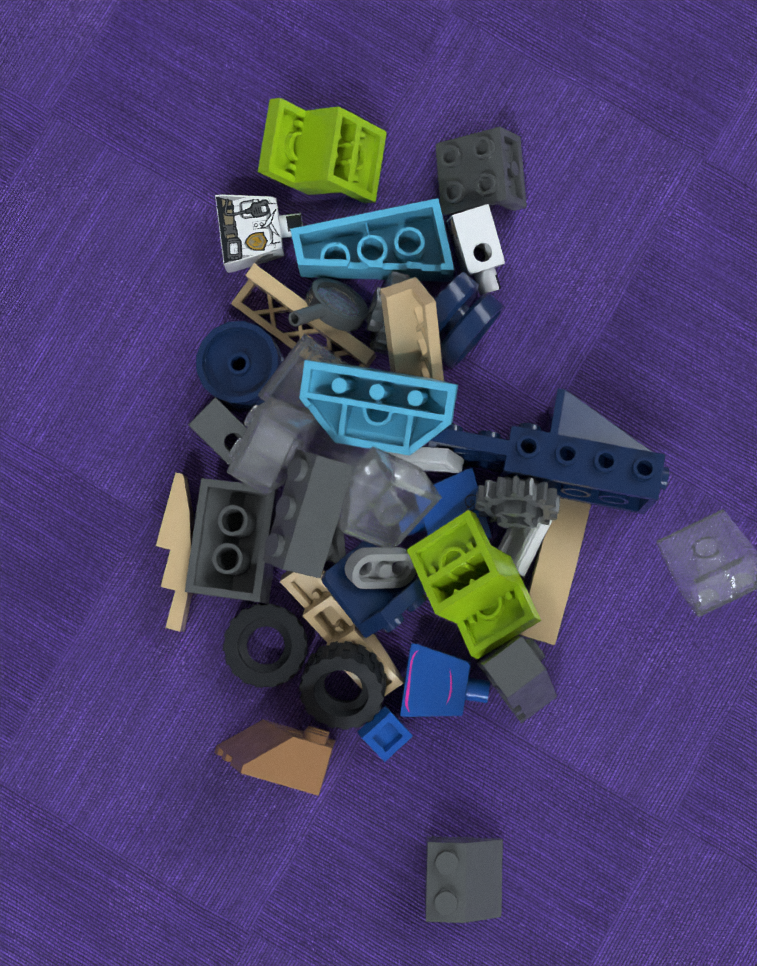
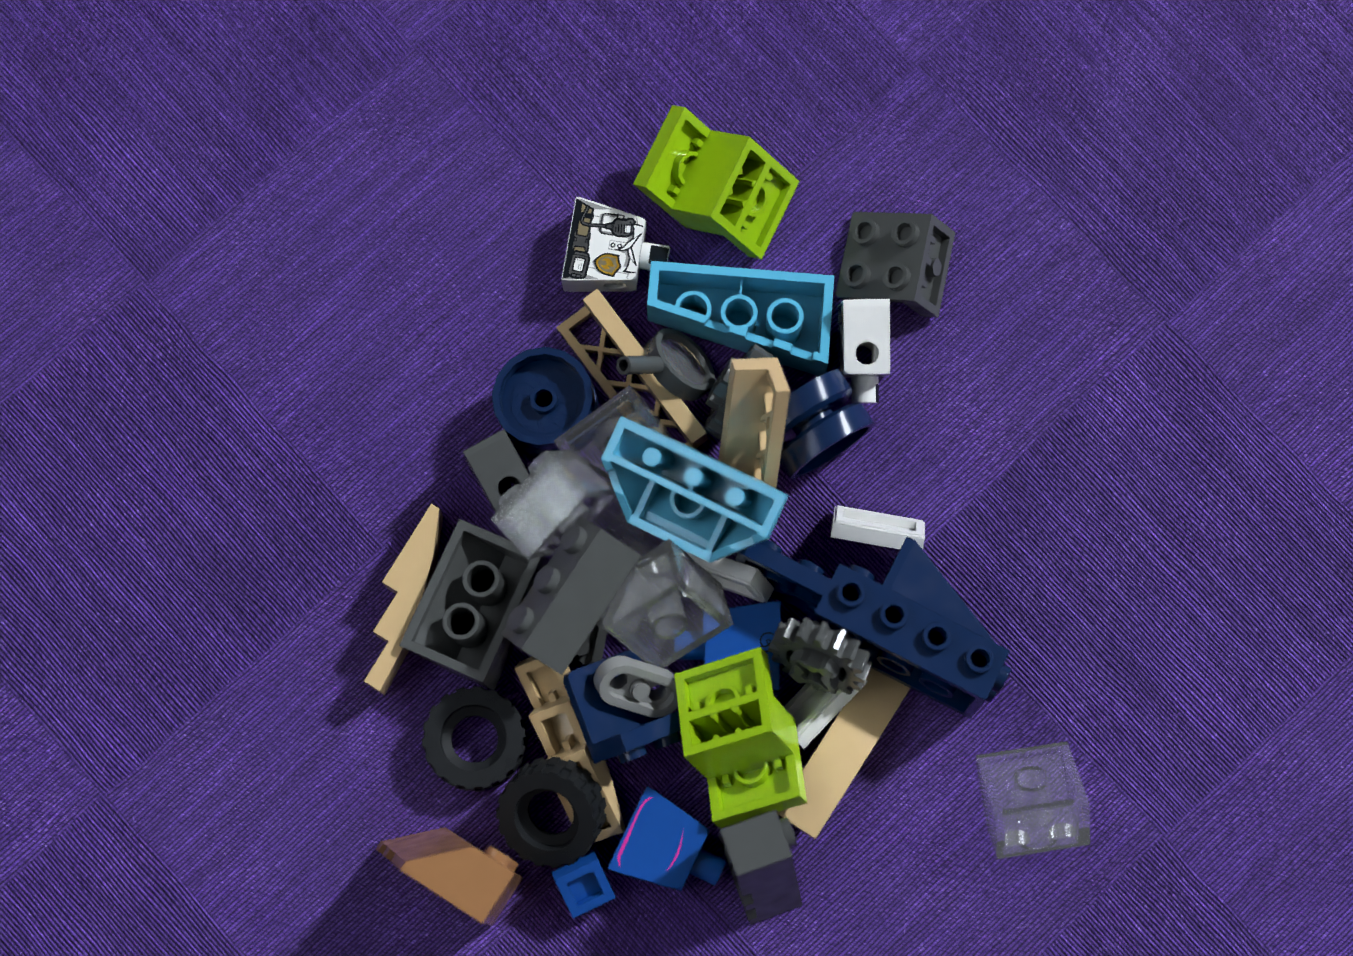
camera: 15 degrees right, 5 degrees down
none -> white tile [830,505,925,549]

